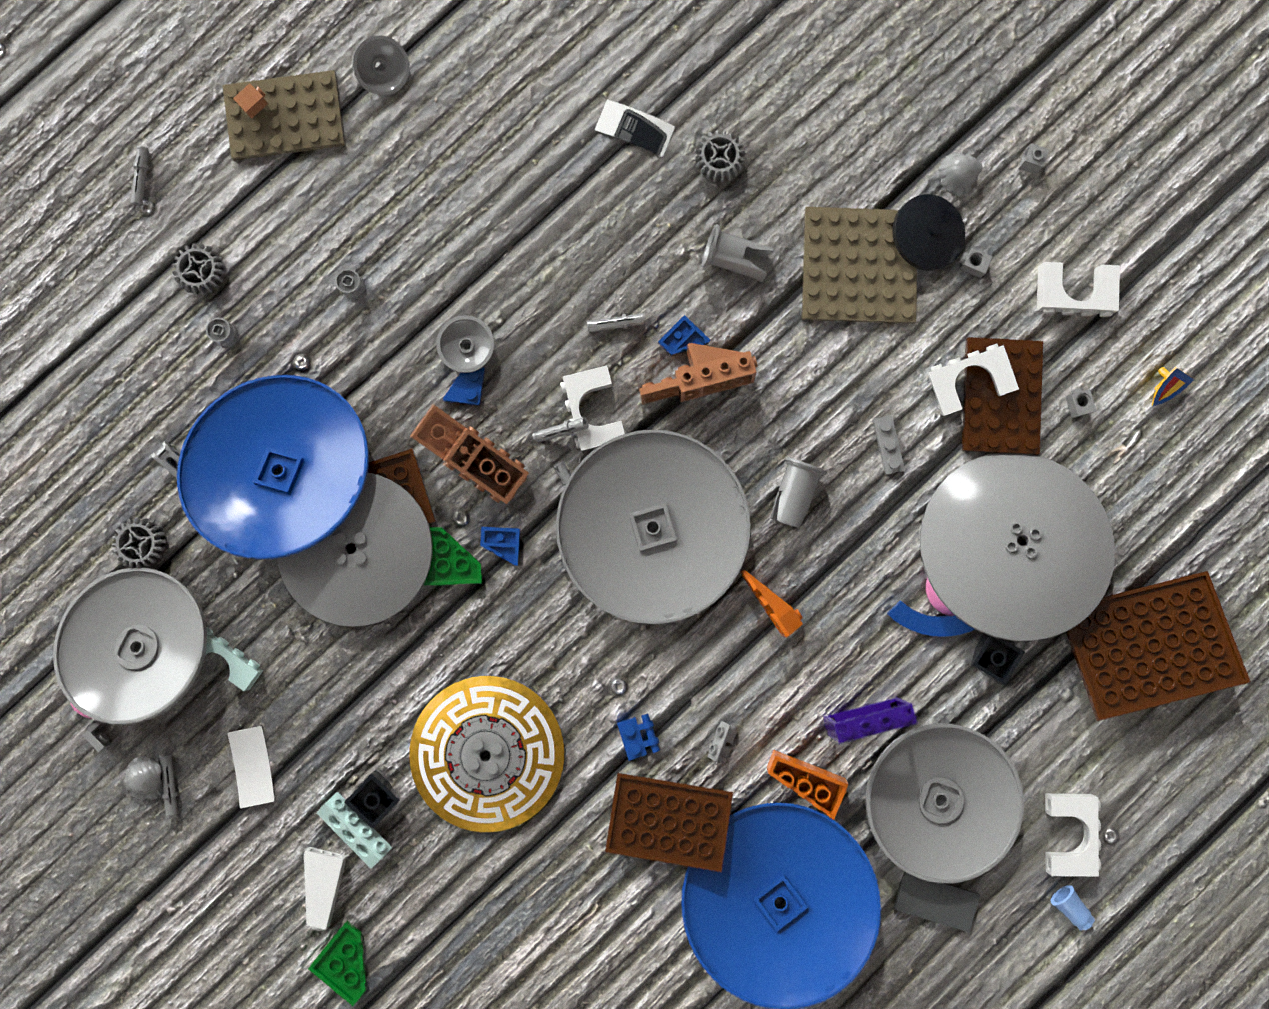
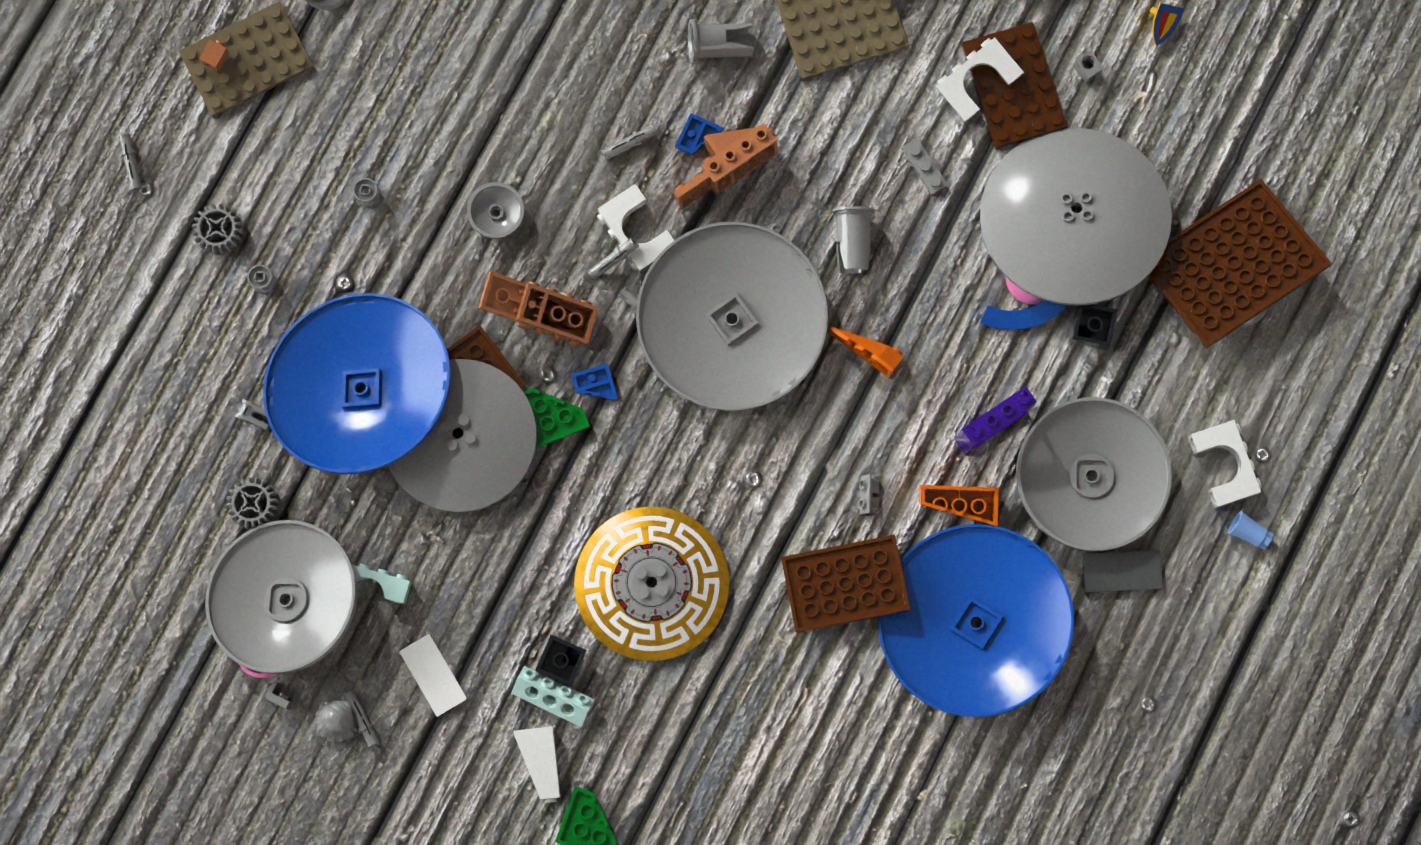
camera: 15 degrees left, 5 degrees down
blue wing [443,367,485,406] -> none
blue plate [617,713,660,761] -> none

